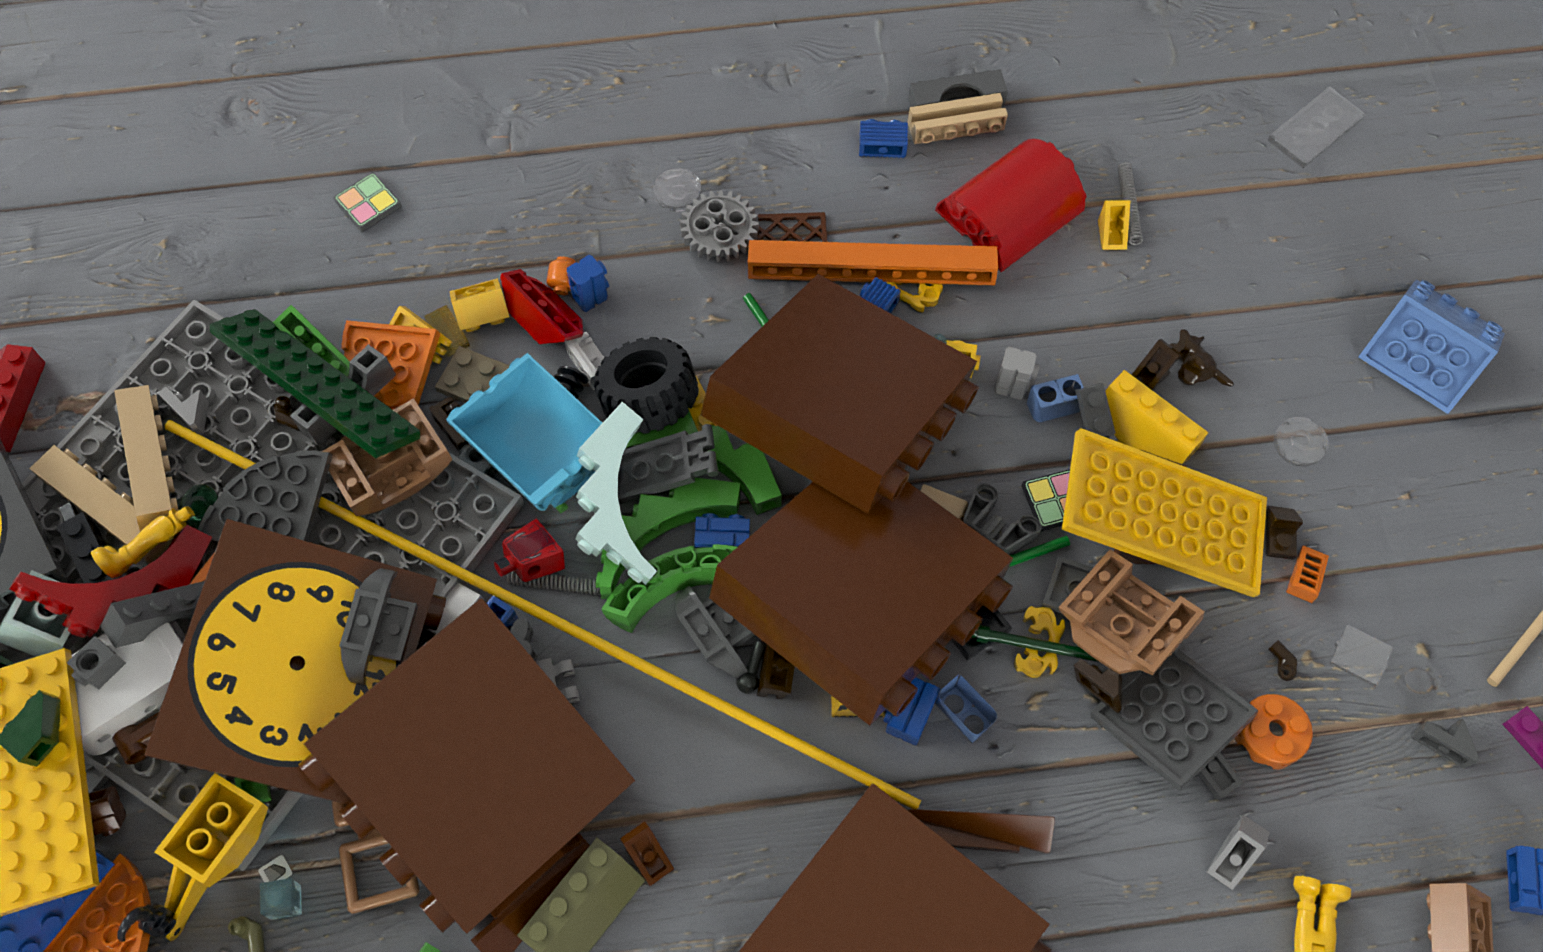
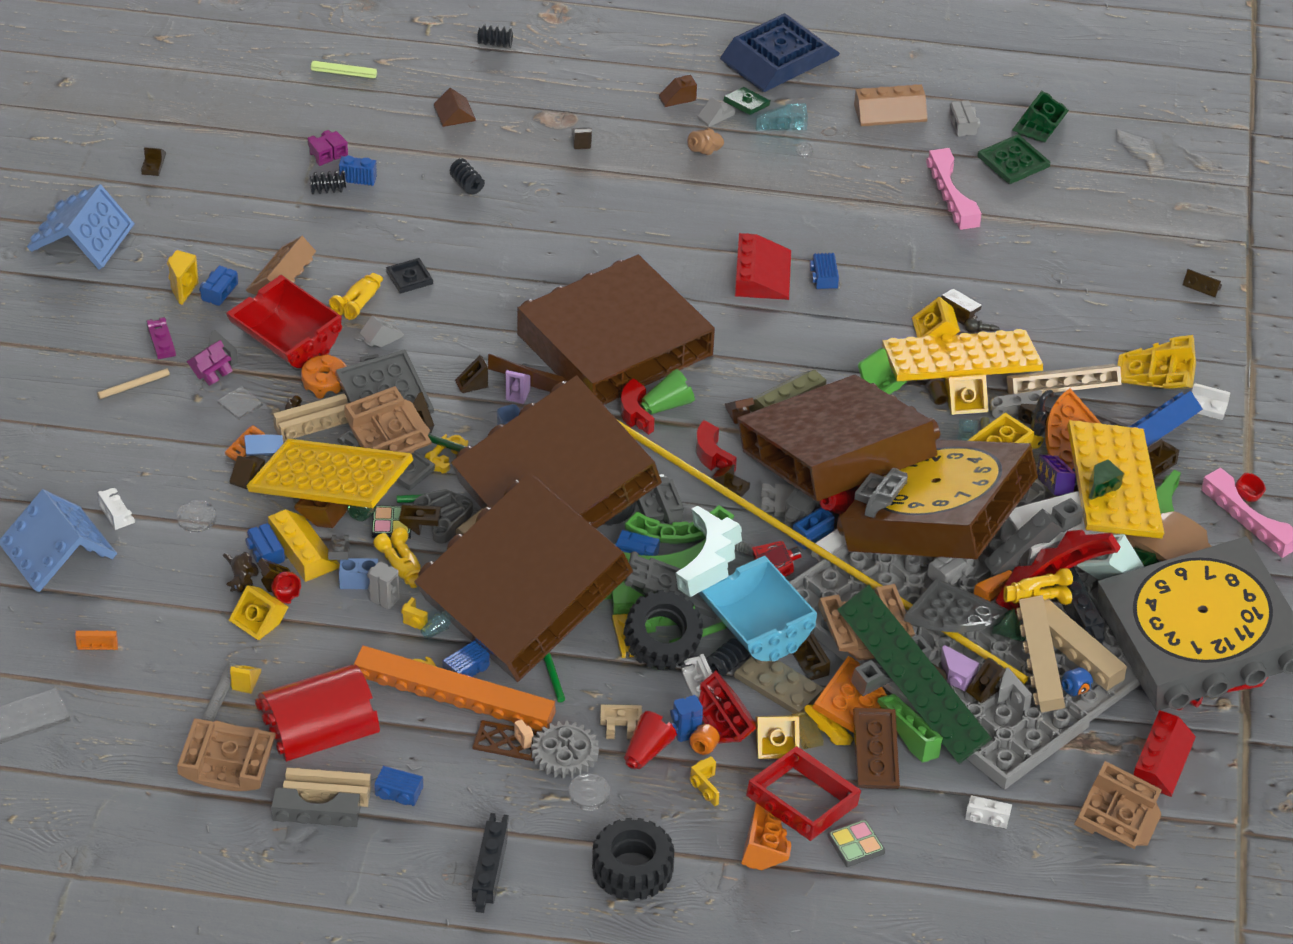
camera: 165 degrees left, 20 degrees down
none -> orange plate [75,630,118,650]
none -> white hinge [98,488,135,530]
none -> medium nougat slope [177,718,276,791]
none -> magenta hips [186,340,233,386]
none -> red cylinder [227,275,342,368]
none -> yellow slope [229,585,288,640]
none -> medium blue slope [244,435,283,456]
none -> blue brick [245,523,285,564]
none -> red hair [271,572,301,604]
none -> tan brick [273,393,348,441]
none -> yellow piece [373,527,421,588]
none -> dark brown slope [399,505,441,535]
none -> dark brown slope [455,355,488,393]
none -> black hinge [472,813,509,913]
none -> lavender slope [506,370,530,404]
none -> light nougat plate [514,719,533,750]
none -> black tyre [592,818,674,901]
none -> tan plate [600,705,642,739]
none -> red arch [621,378,655,435]
none -> red cone [624,711,677,770]
none -> bright green cone [641,369,695,415]
none -> yellow bracket [690,756,719,806]
none -> red arch [696,420,737,472]
none -> dark brown slope [711,464,750,497]
none -> orange wedge [741,803,792,871]
none -> red window [746,746,861,841]
none -> reddish brown plate [853,708,900,789]
none -> lavender slope [941,645,979,692]
none -> white bracket [965,795,1012,829]
none -> dark brown slope [966,658,1006,703]
none -> dark purple brick [1037,454,1076,497]
none -> blue head [1061,667,1093,696]
none -> medium nougat slope [1074,761,1162,849]

